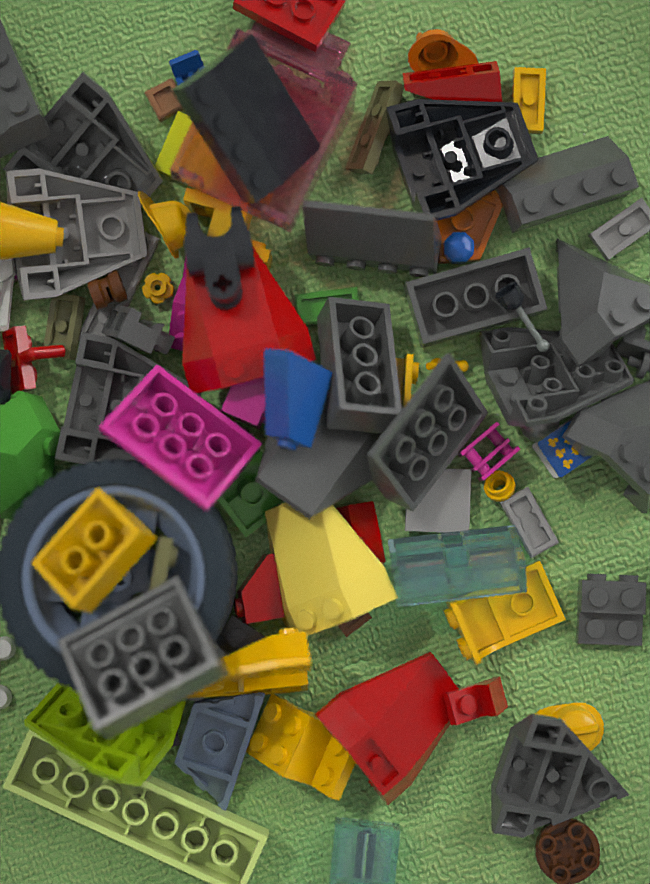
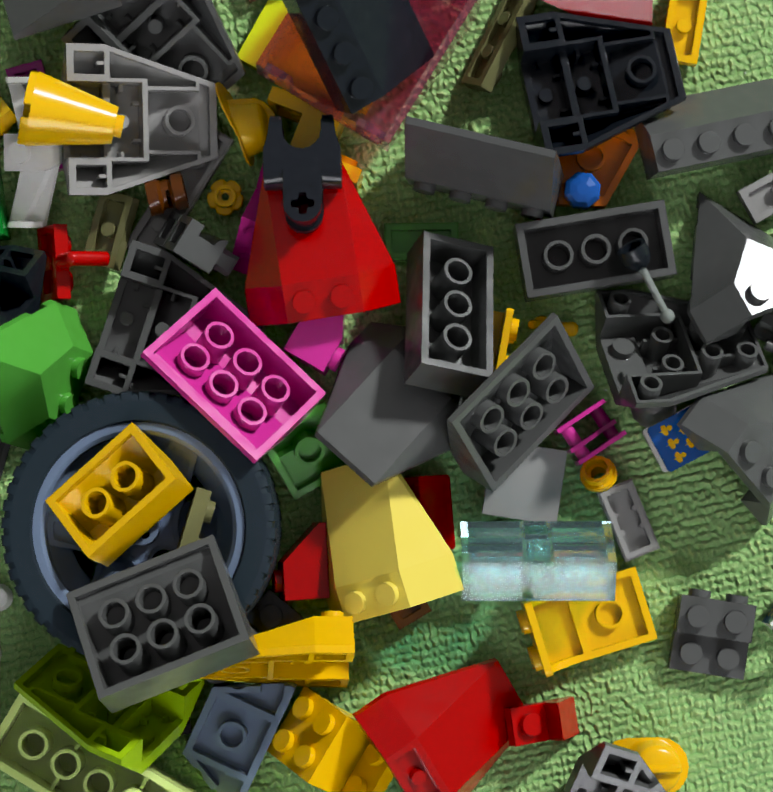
camera: 10 degrees right, 0 degrees up
blue slope [264,348,333,451] -> none

